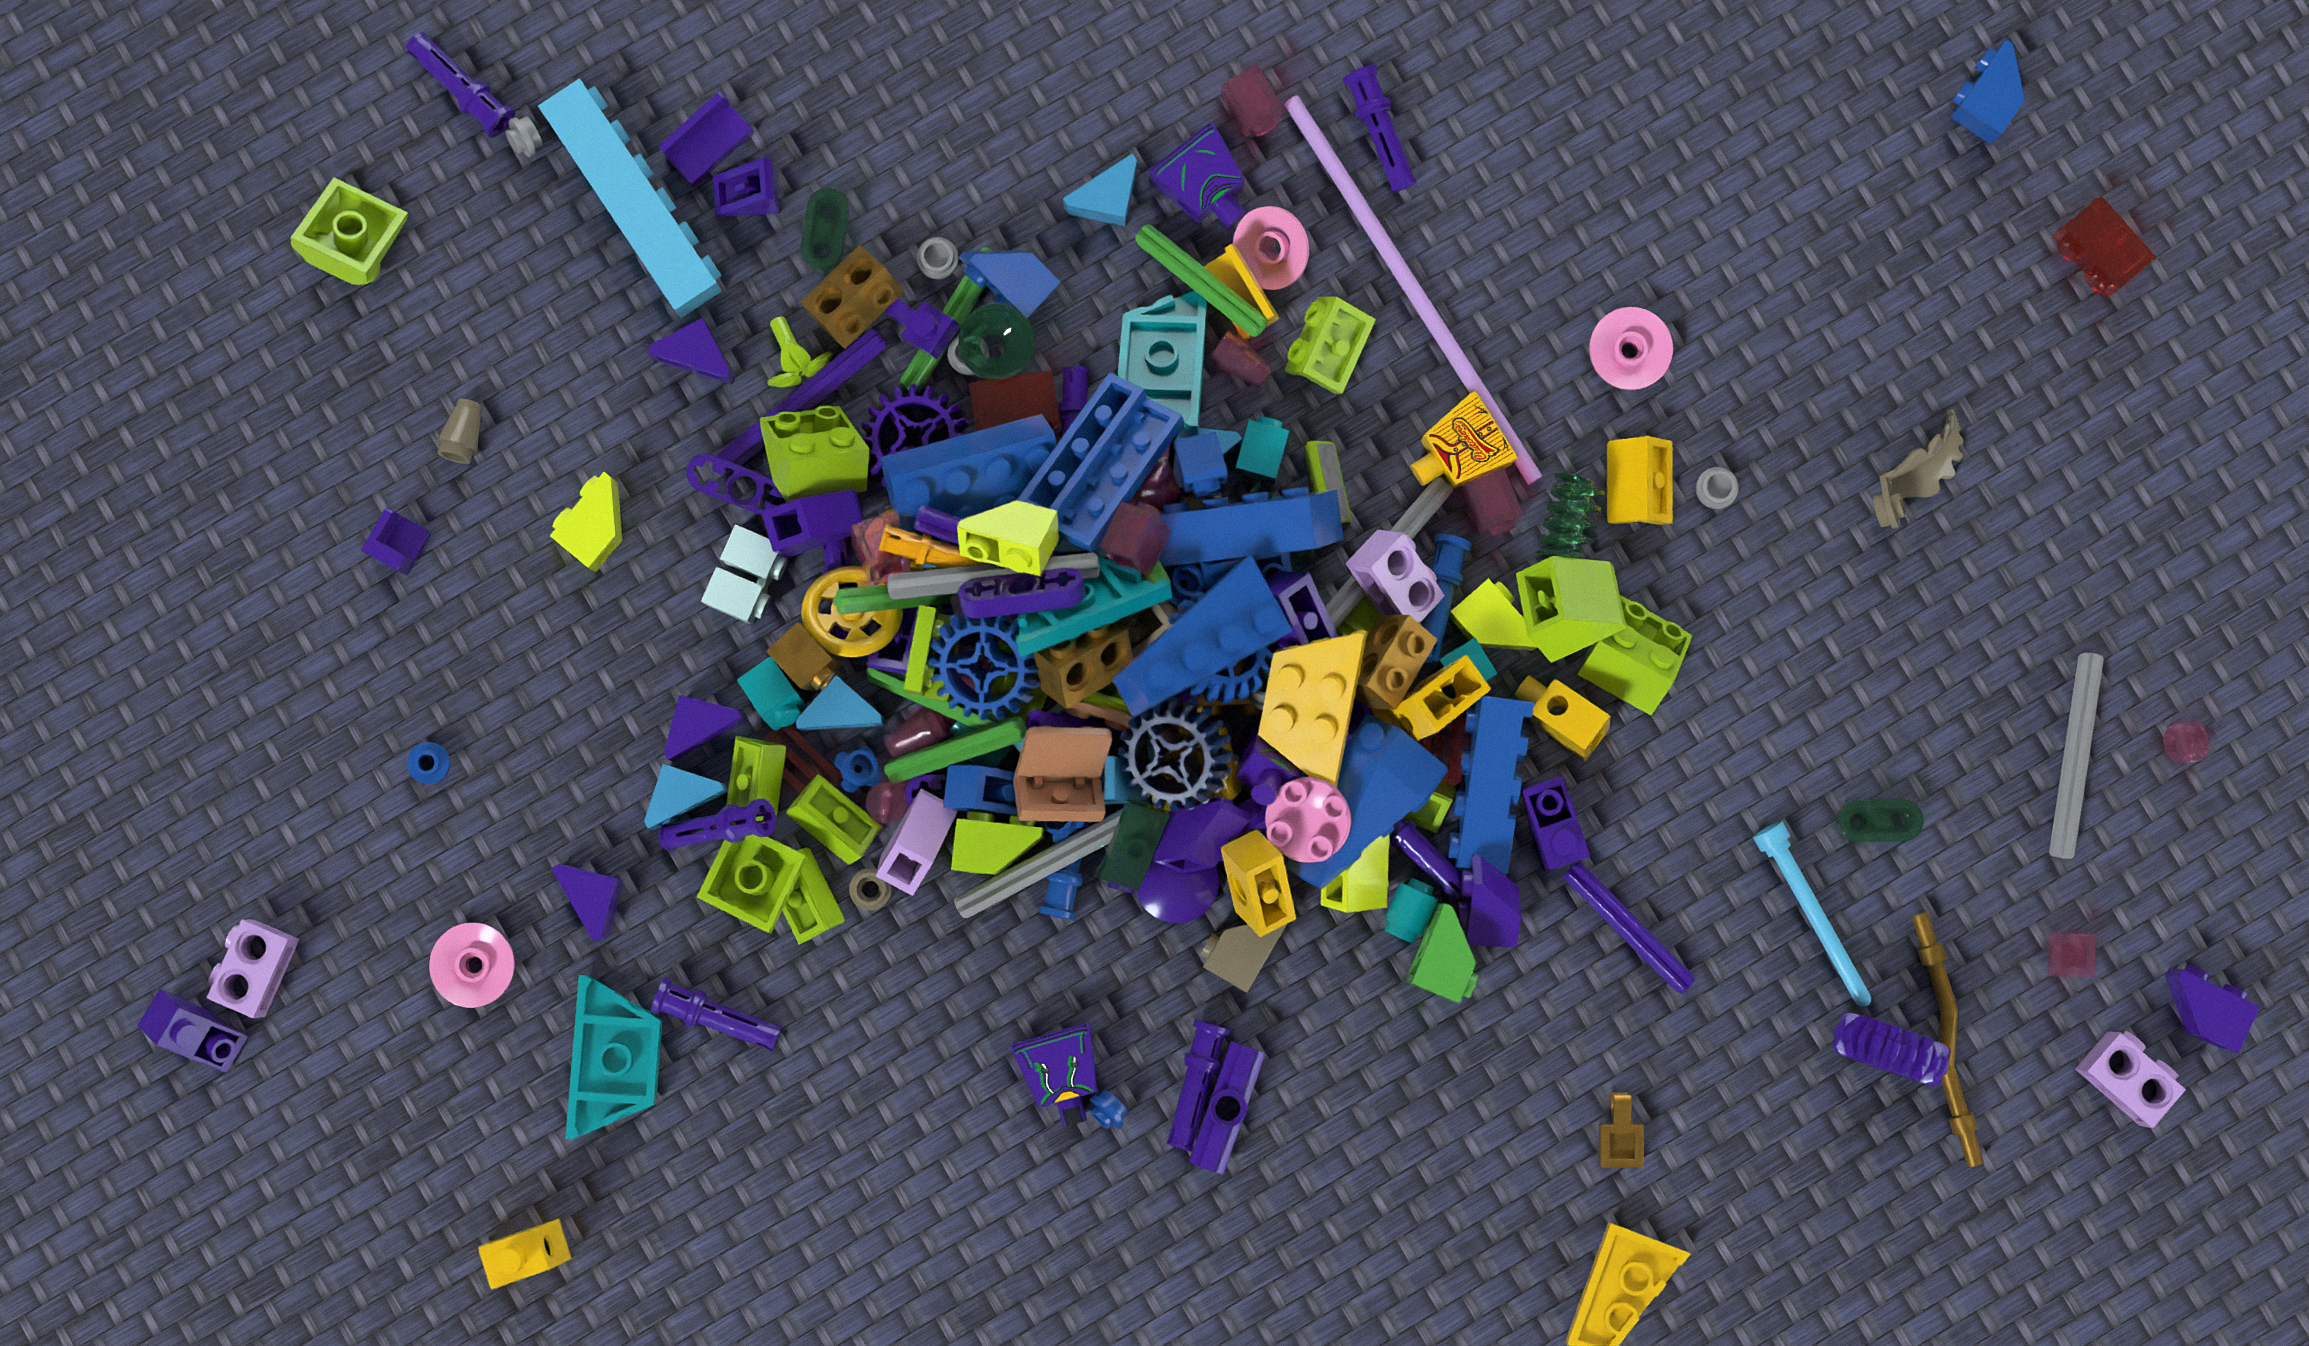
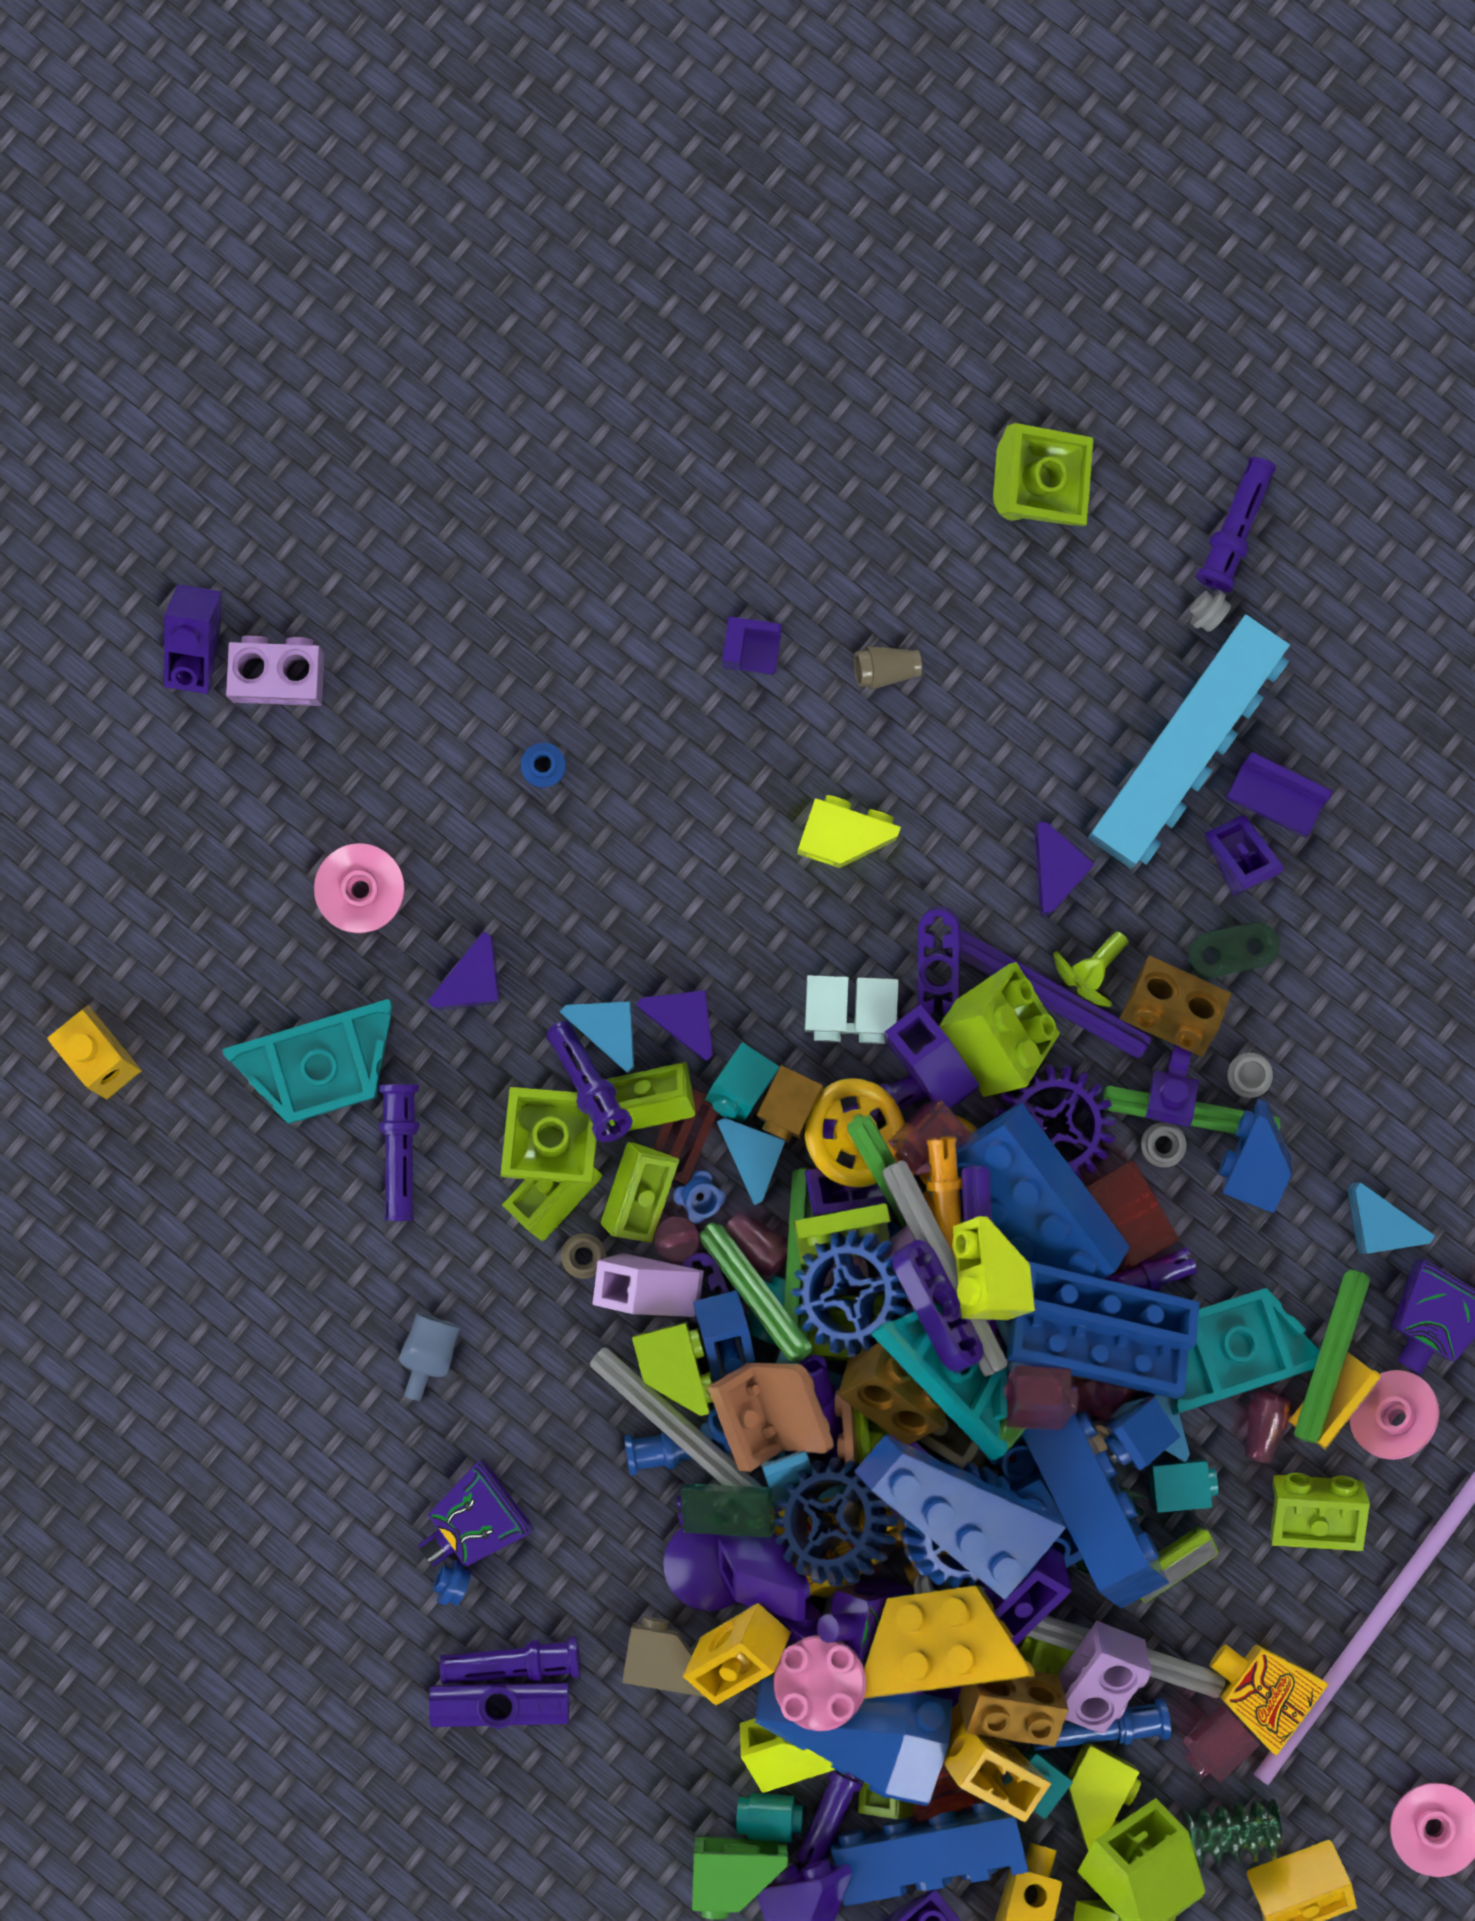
camera: 70 degrees right, 0 degrees up
clear green piece [958,303,1035,381] -> none
none -> sand blue piece [399,1312,461,1401]

